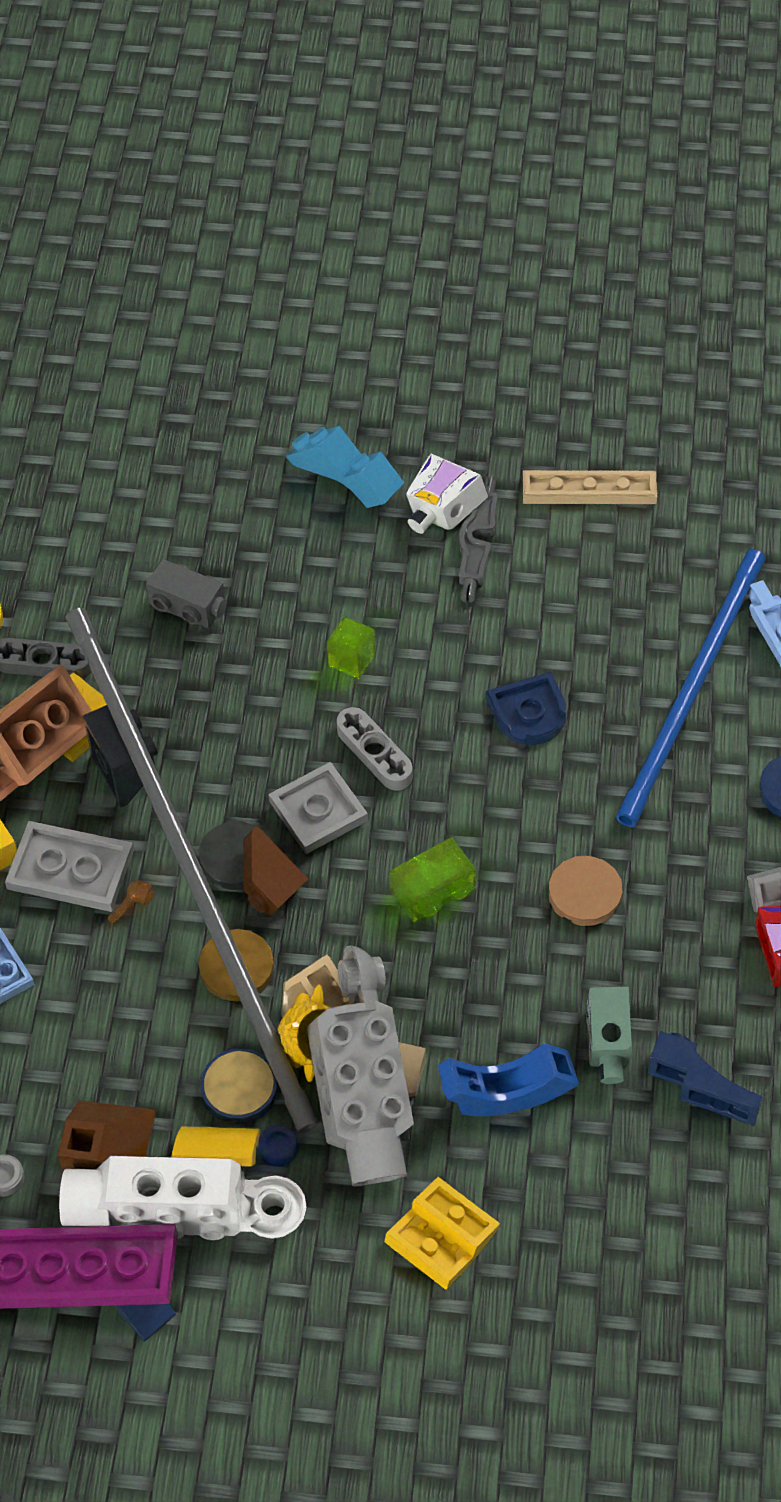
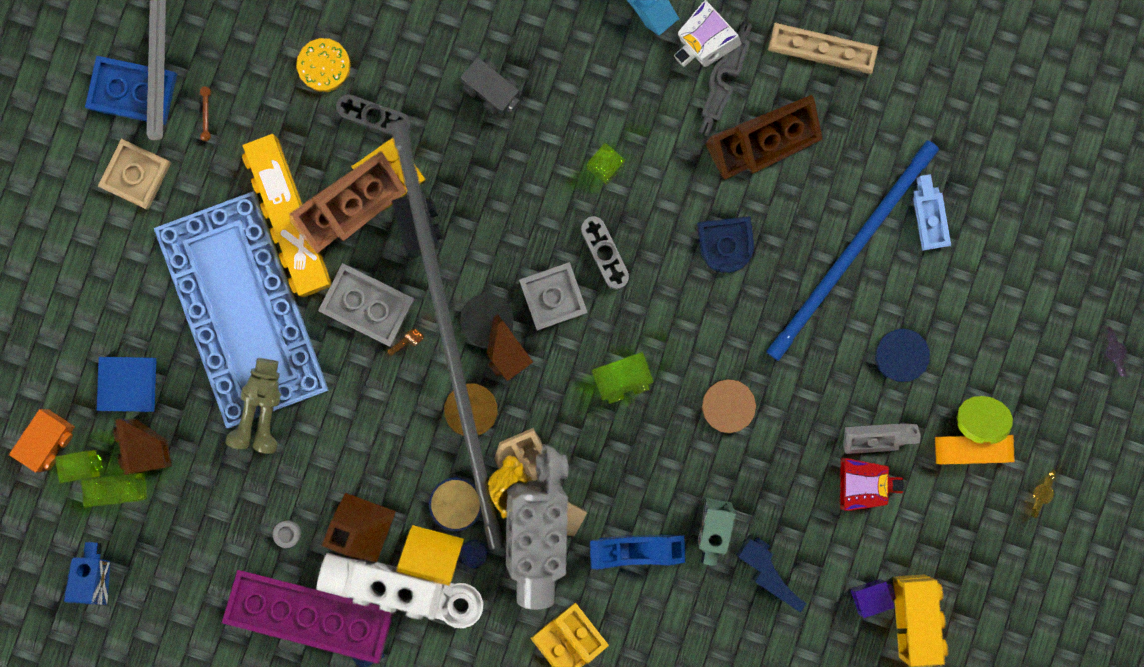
camera: 10 degrees right, 30 degrees up
none -> reddish brown slope [706,95,823,180]

